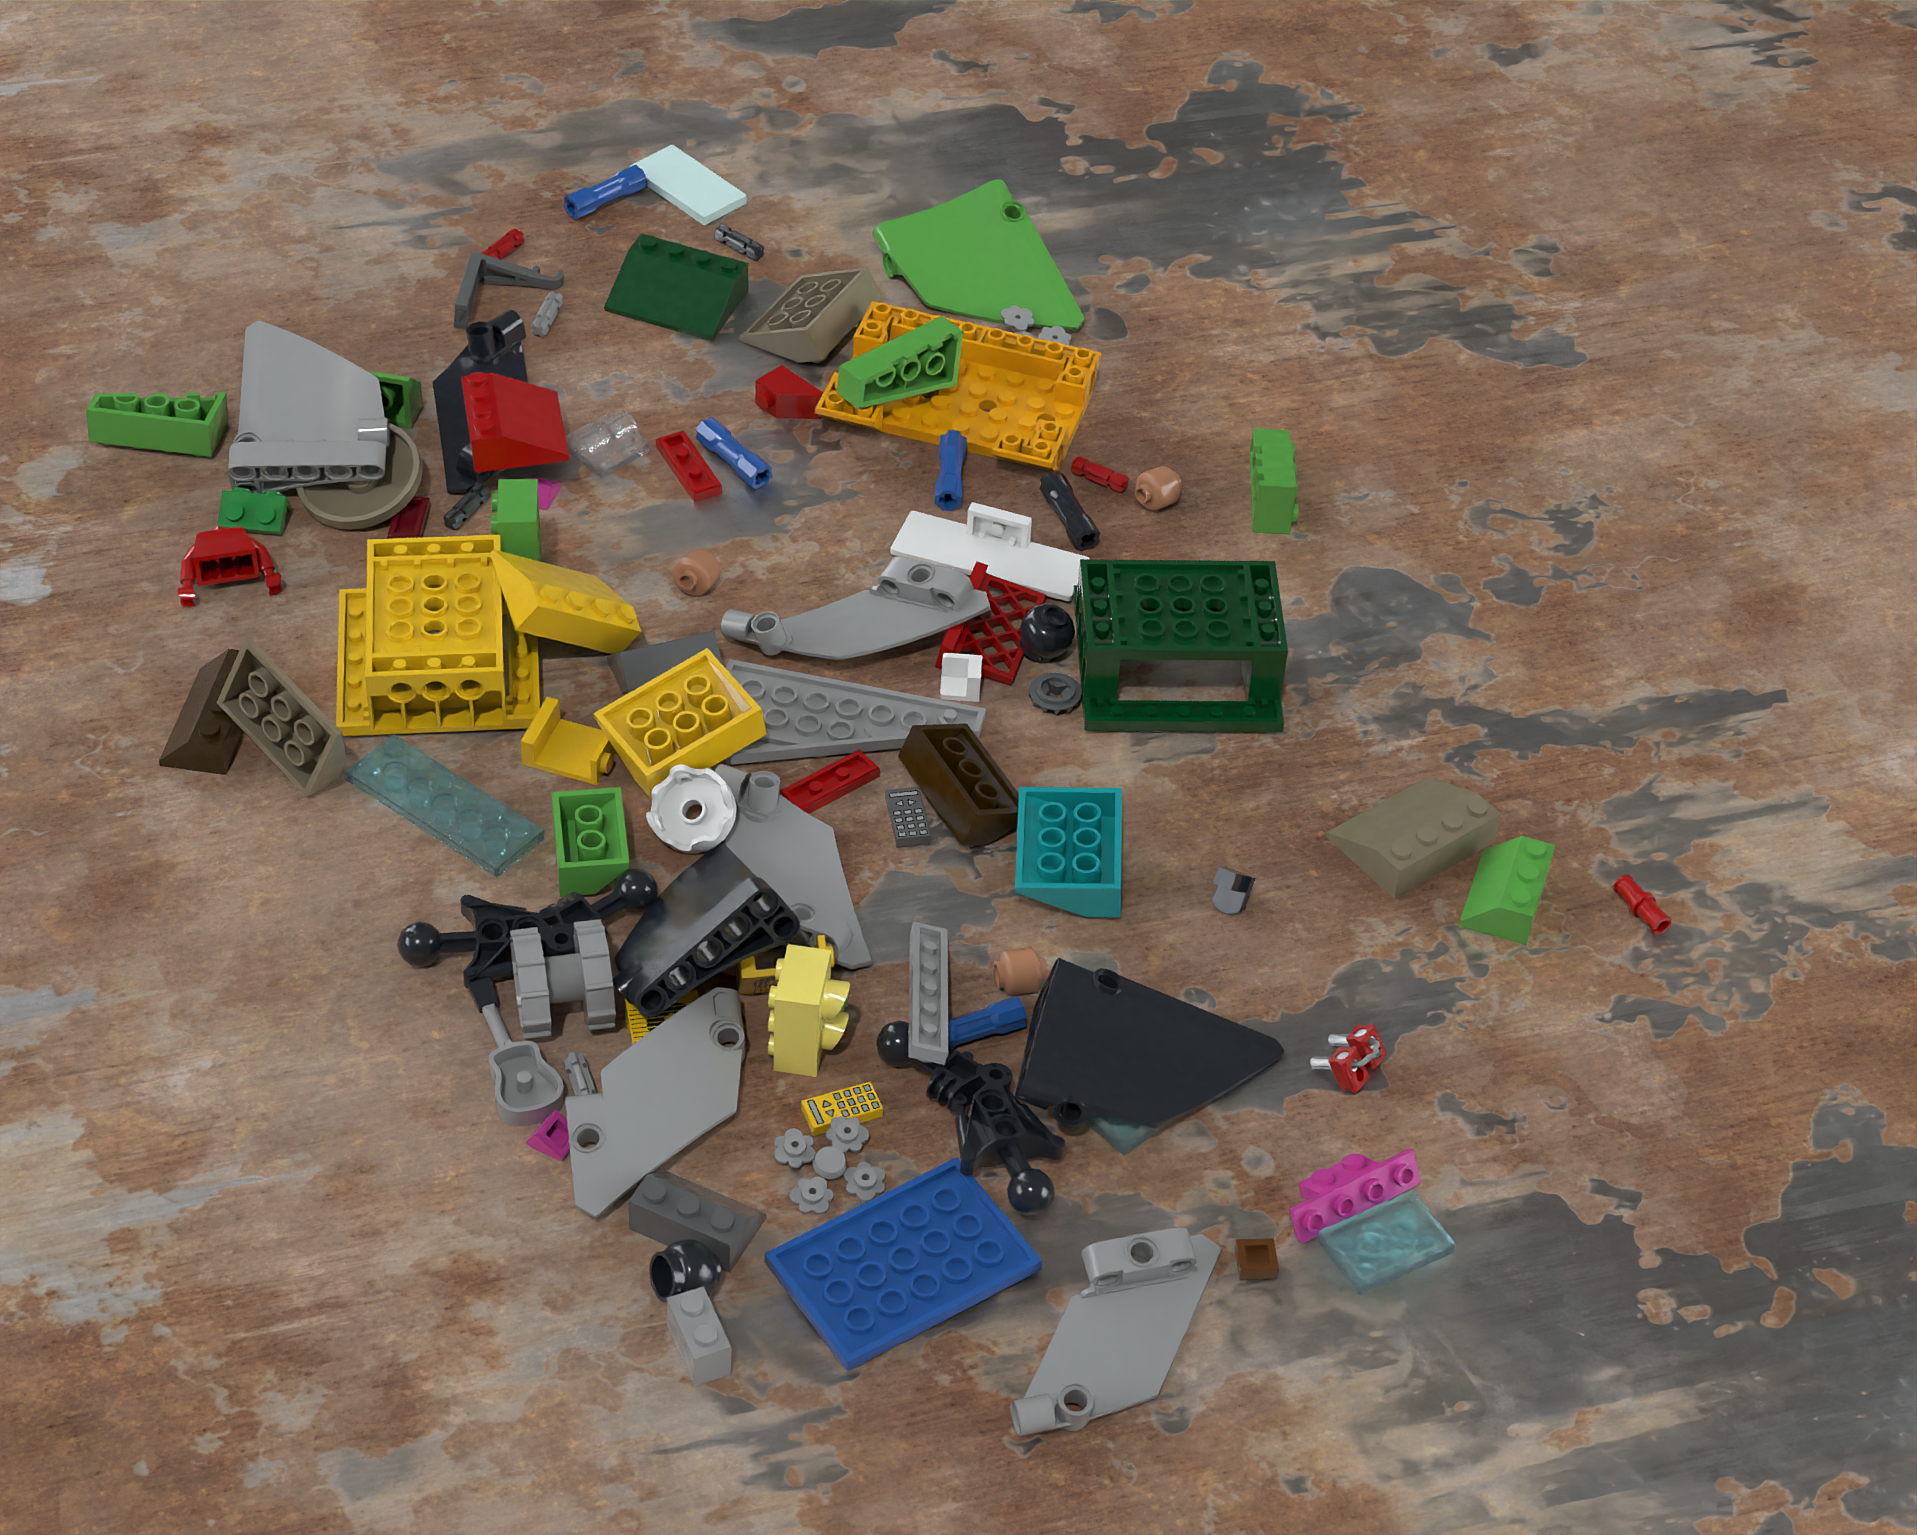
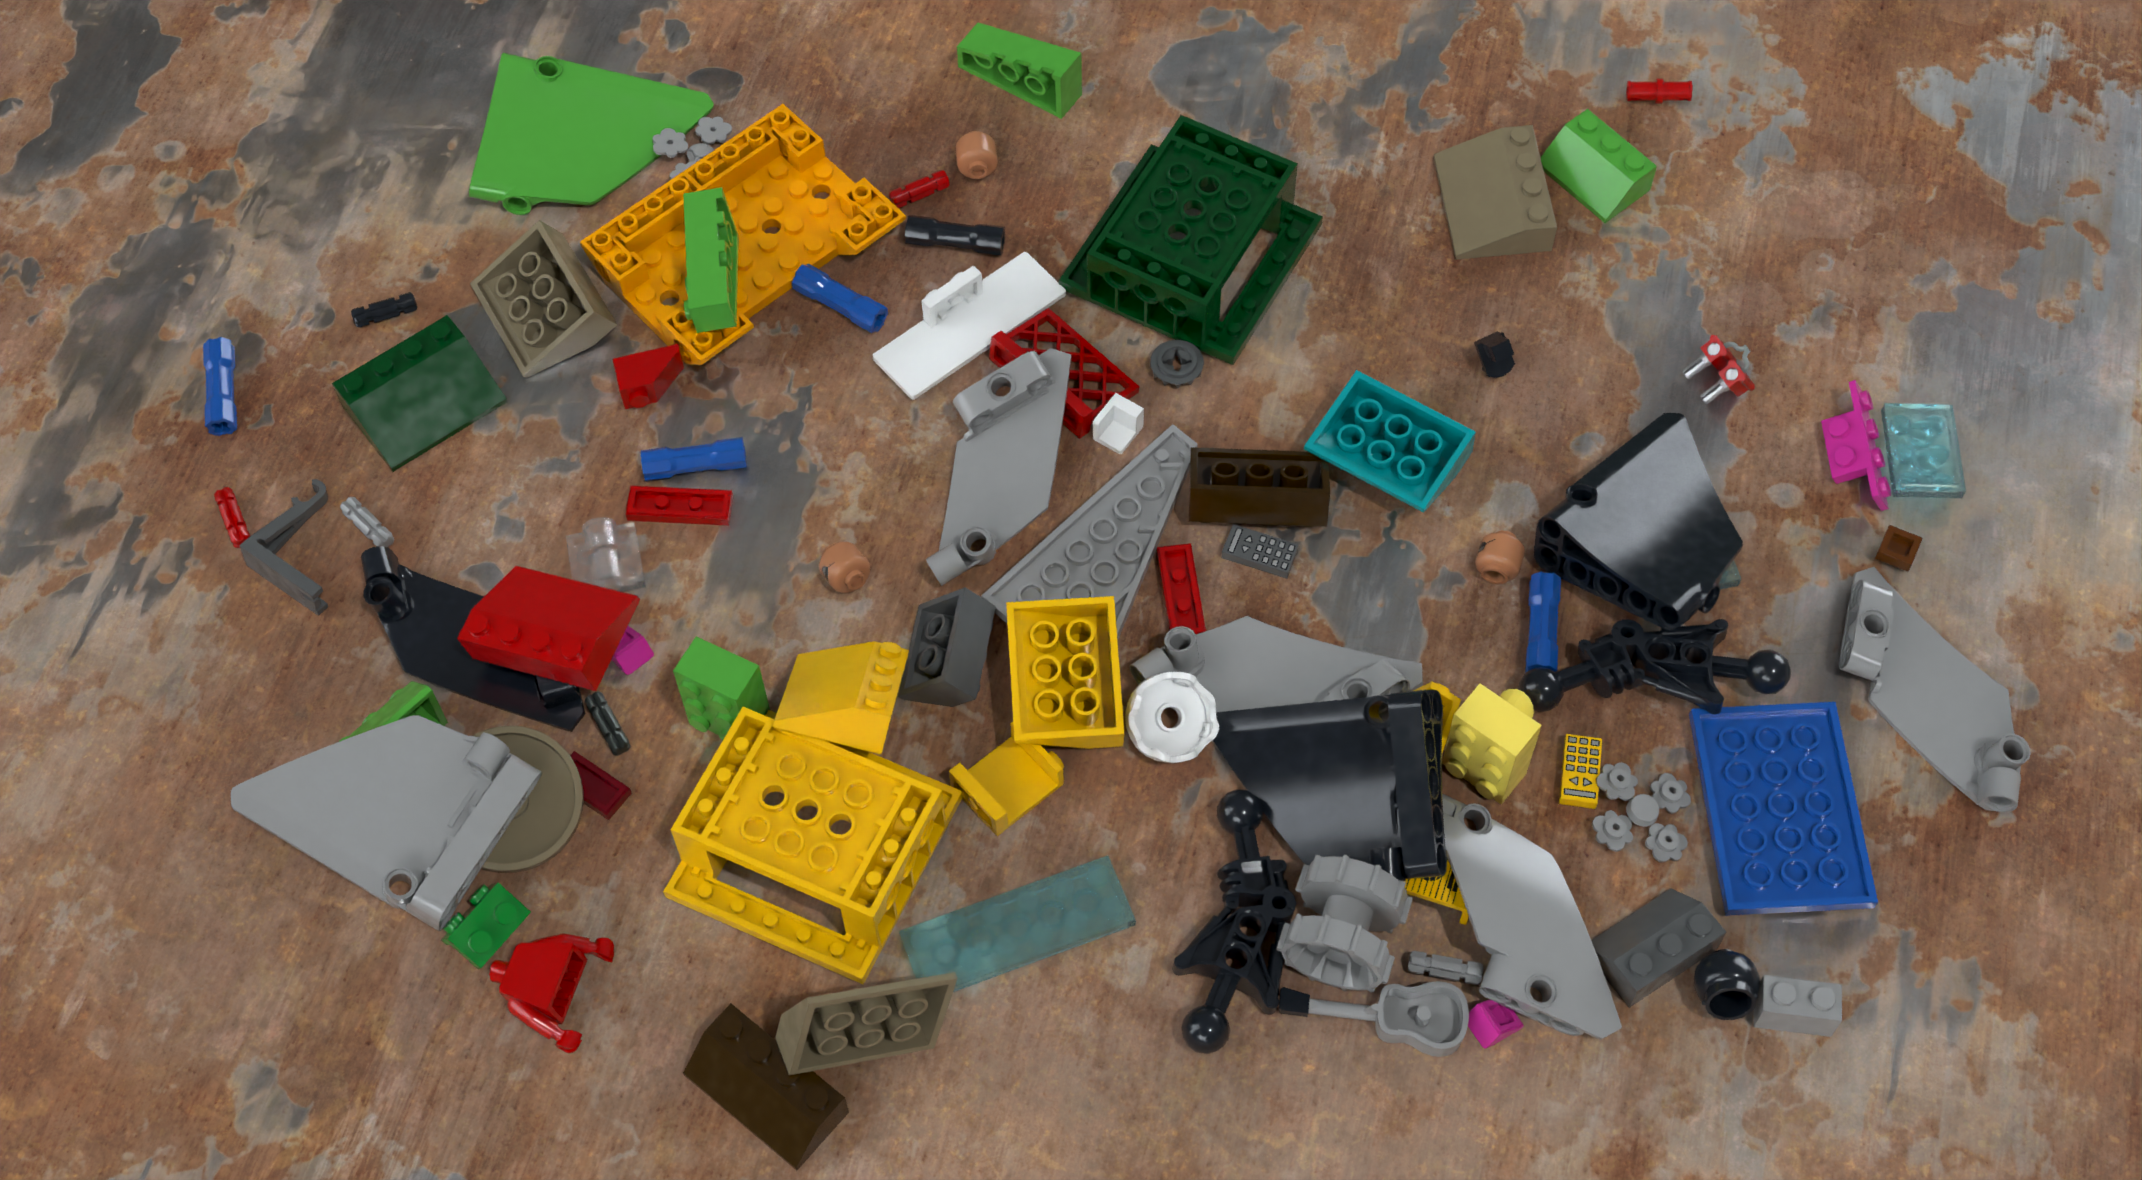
camera: 55 degrees left, 15 degrees up
bright green wedge [86,392,229,457] -> none
bright green slope [551,787,629,897] -> none
light aqua tile [629,144,747,226] -> none
light grey plate [908,922,948,1065] -> none
black piece [1019,604,1075,663] -> none

